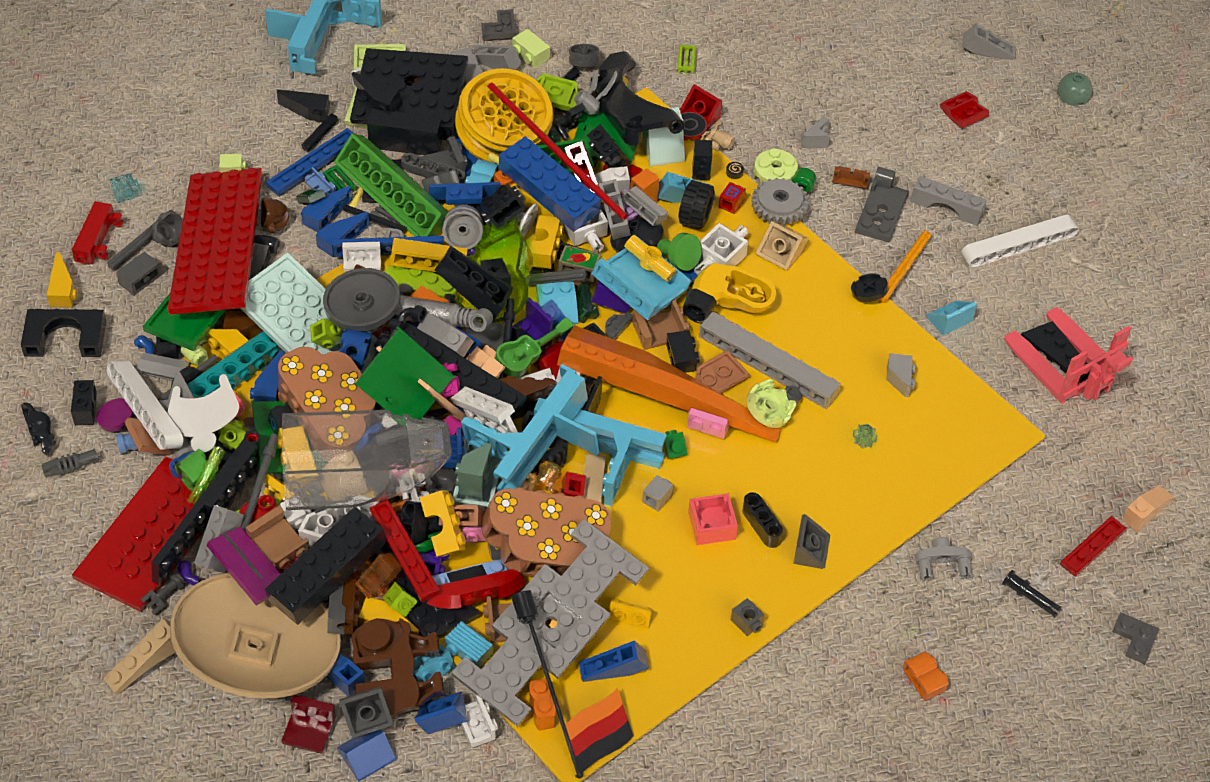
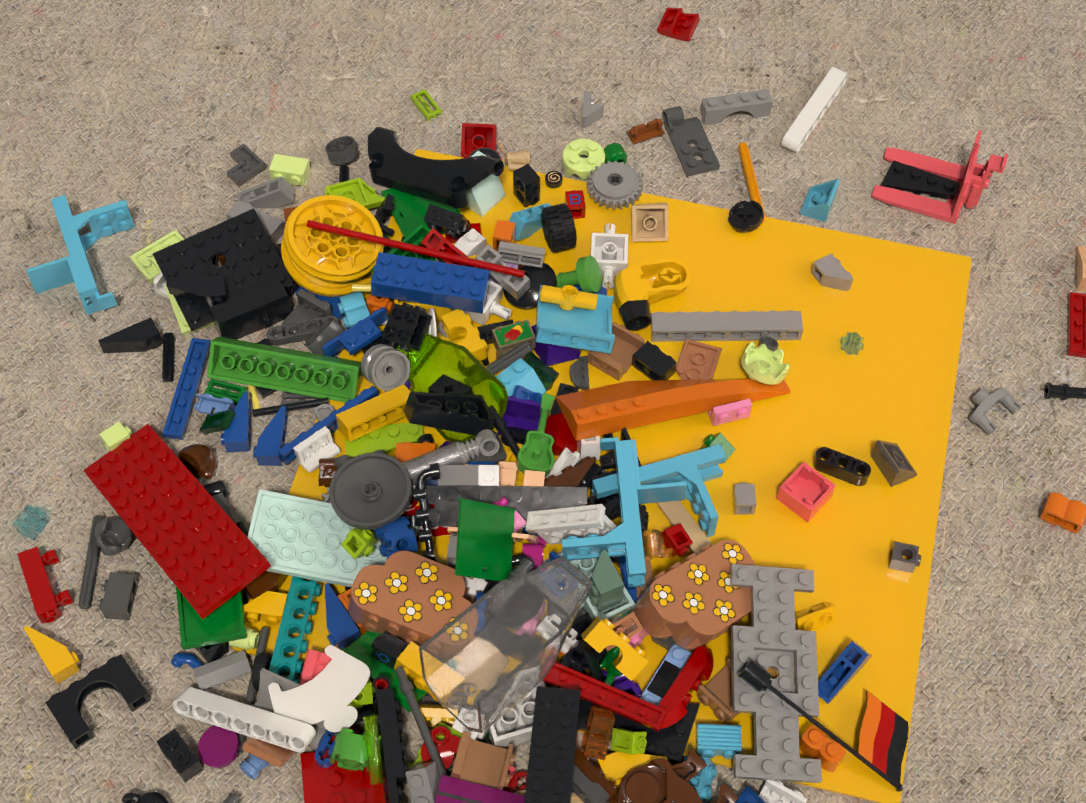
camera: 35 degrees left, 5 degrees up
light grey plant [574,70,617,115] -> none

